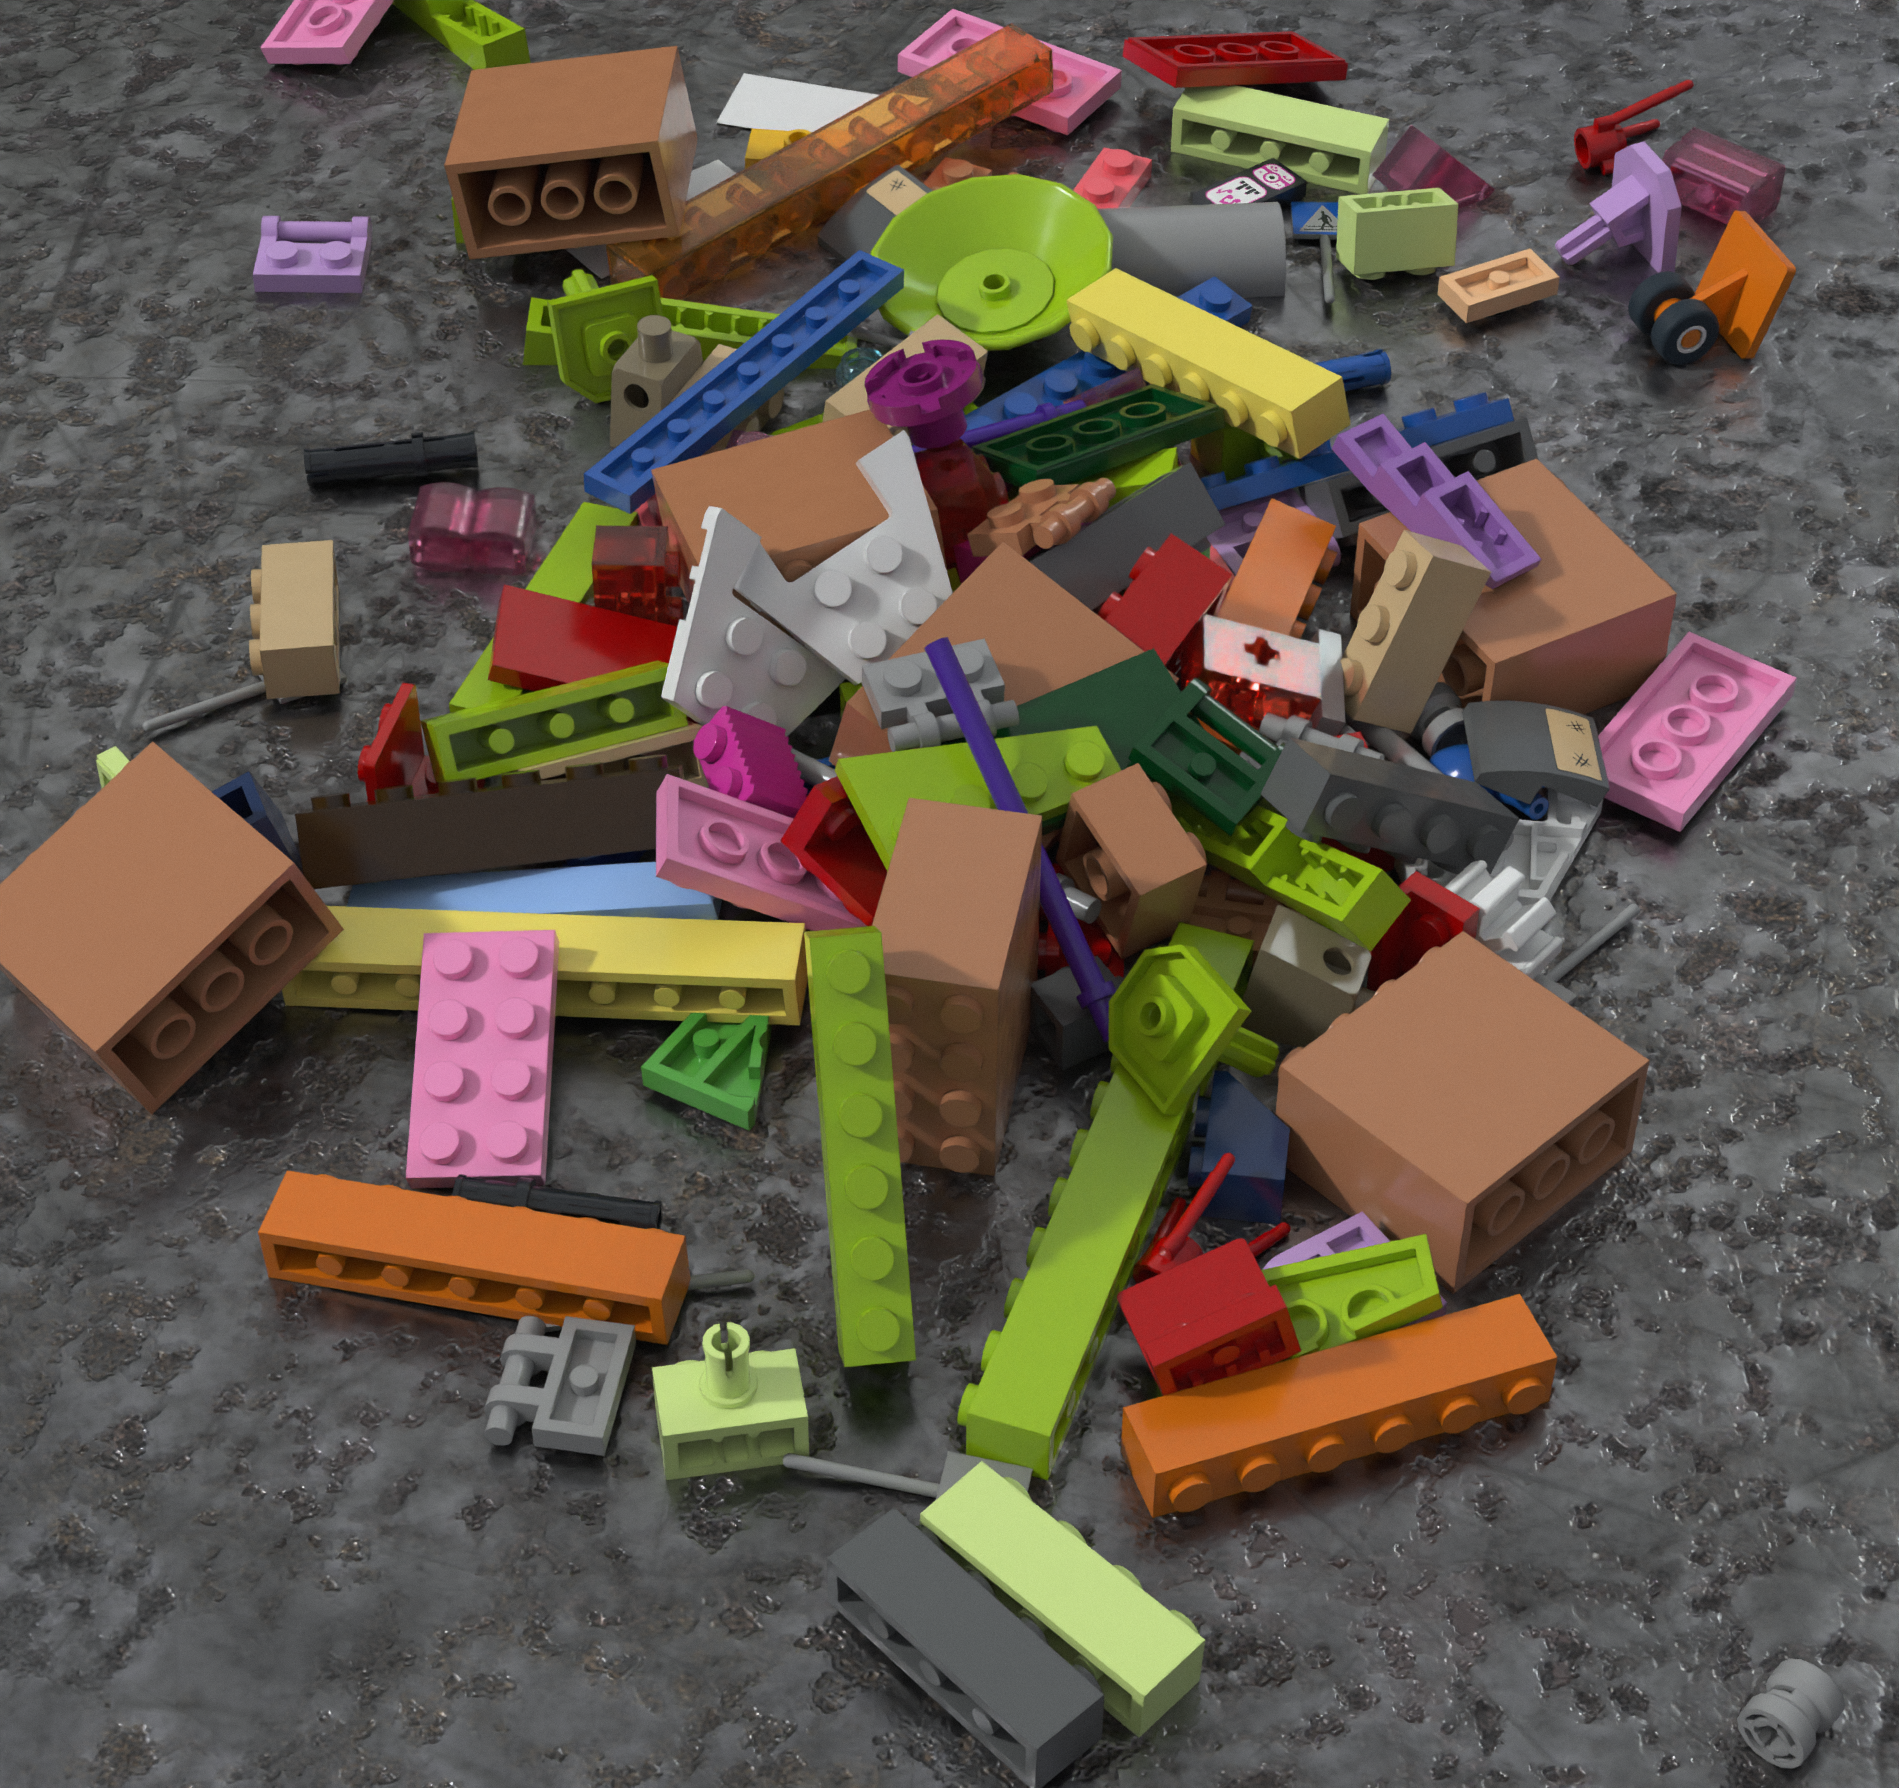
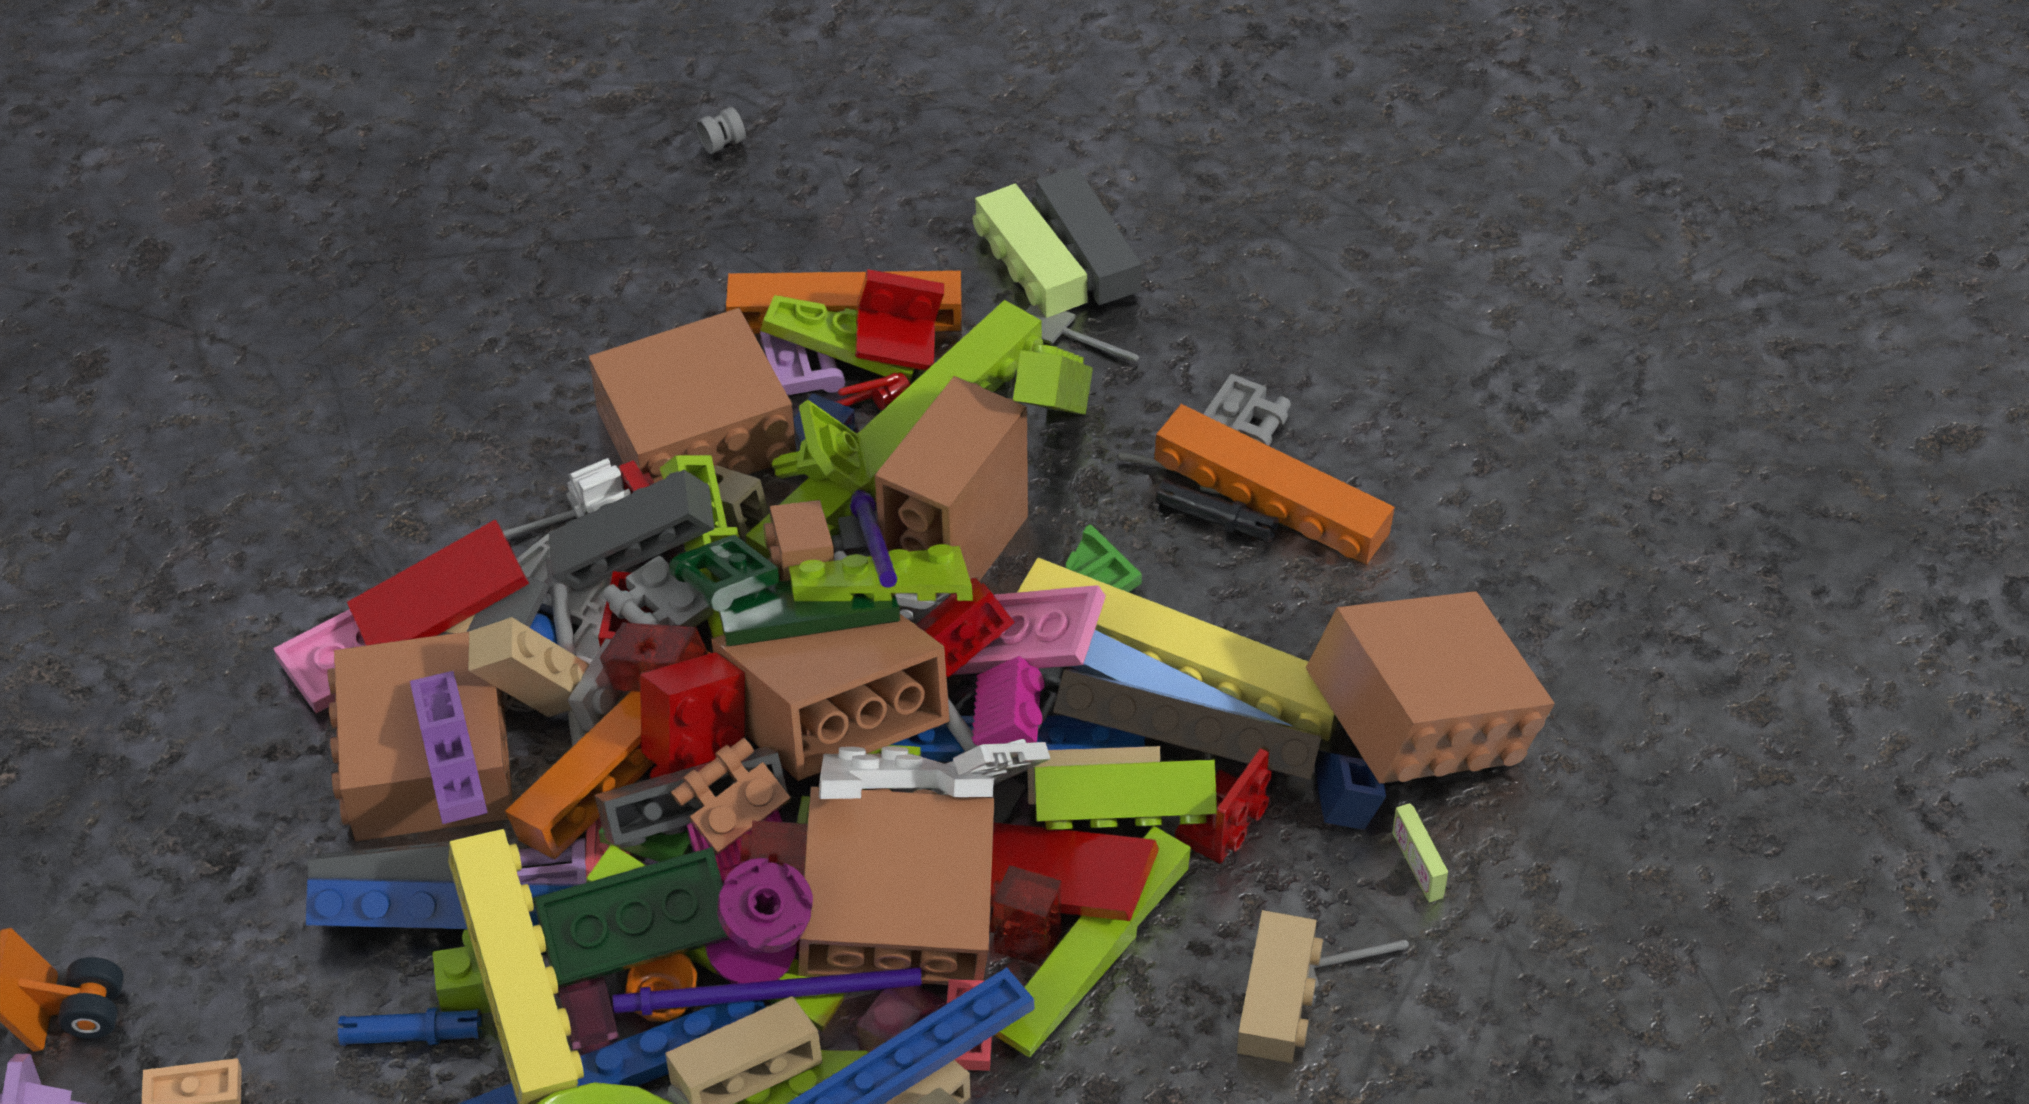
camera: 160 degrees left, 5 degrees up
bright pink plate [406,930,559,1189] -> none
clear pink brick [408,483,537,576] -> none
yellowish green brick [652,1322,809,1480] -> none
light grey plate [862,638,1019,752] -> none
none -> red tile [347,519,530,646]

